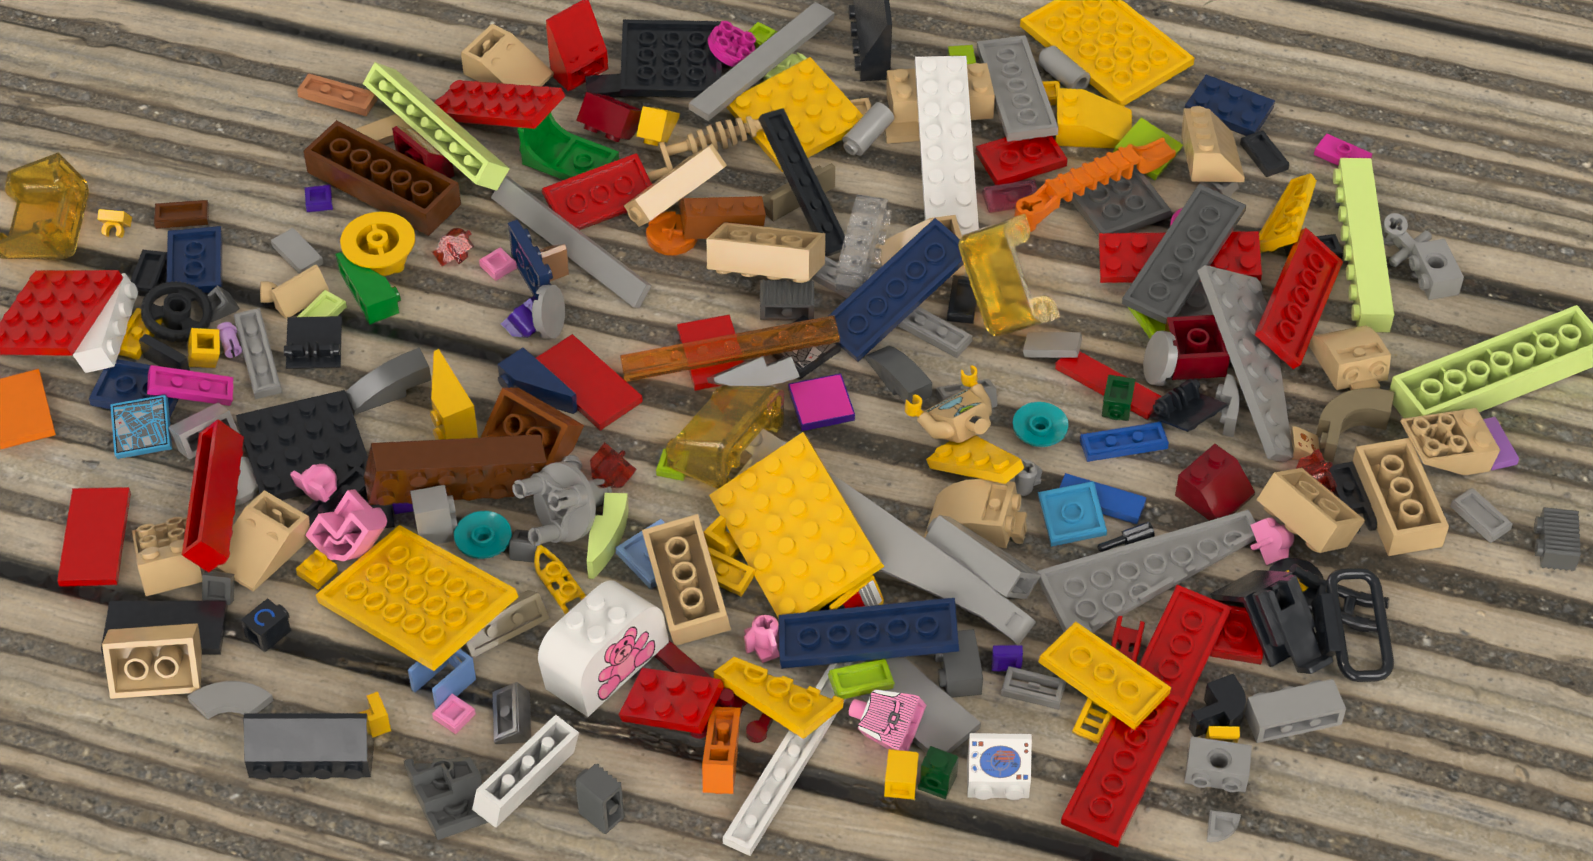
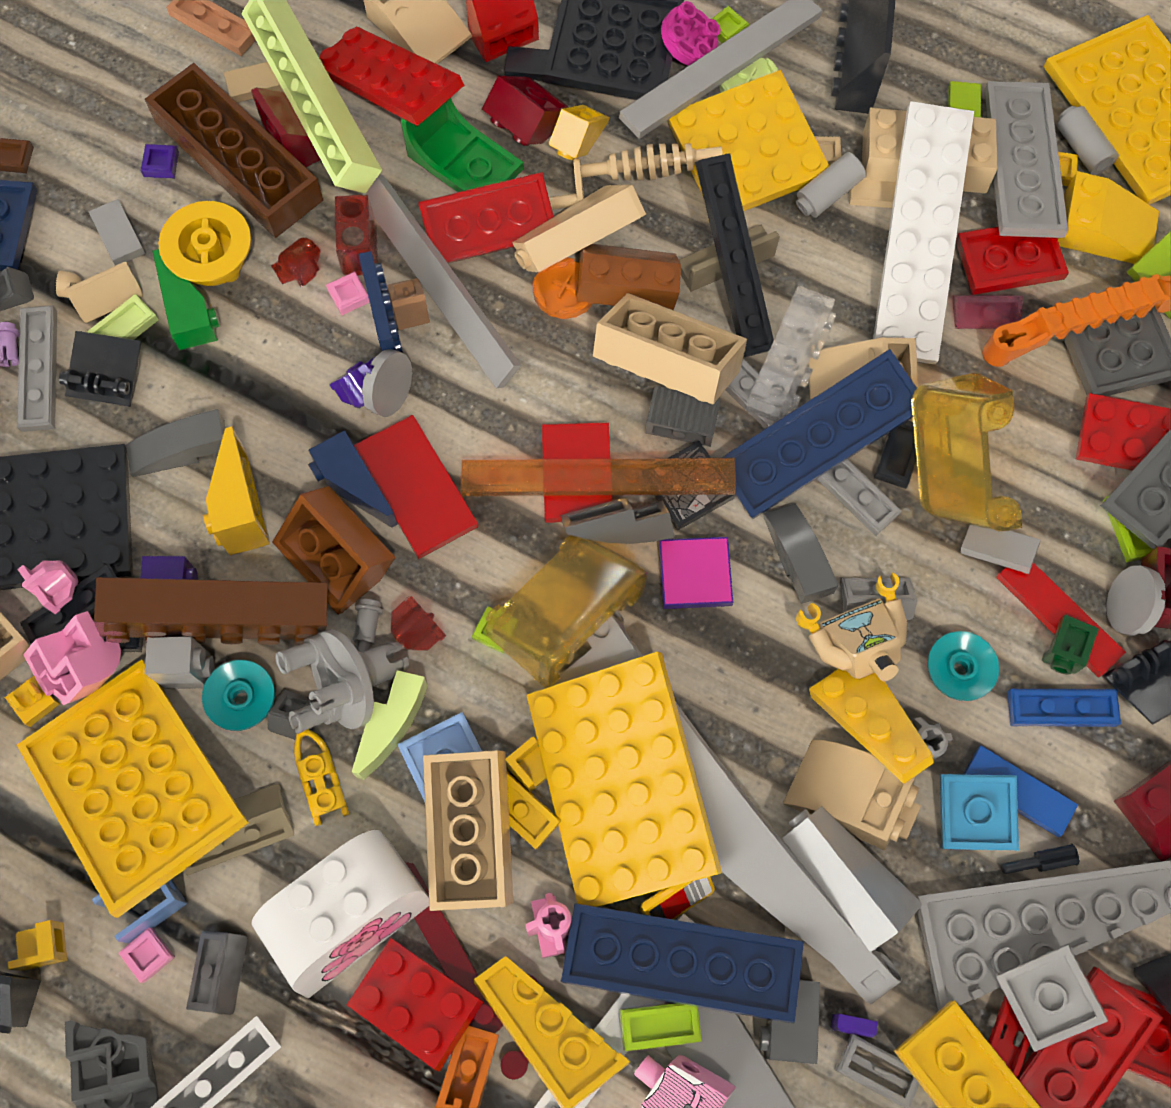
camera: 10 degrees right, 20 degrees up
none -> clear red piece [335,195,378,276]
none -> light grey tile [996,944,1108,1052]

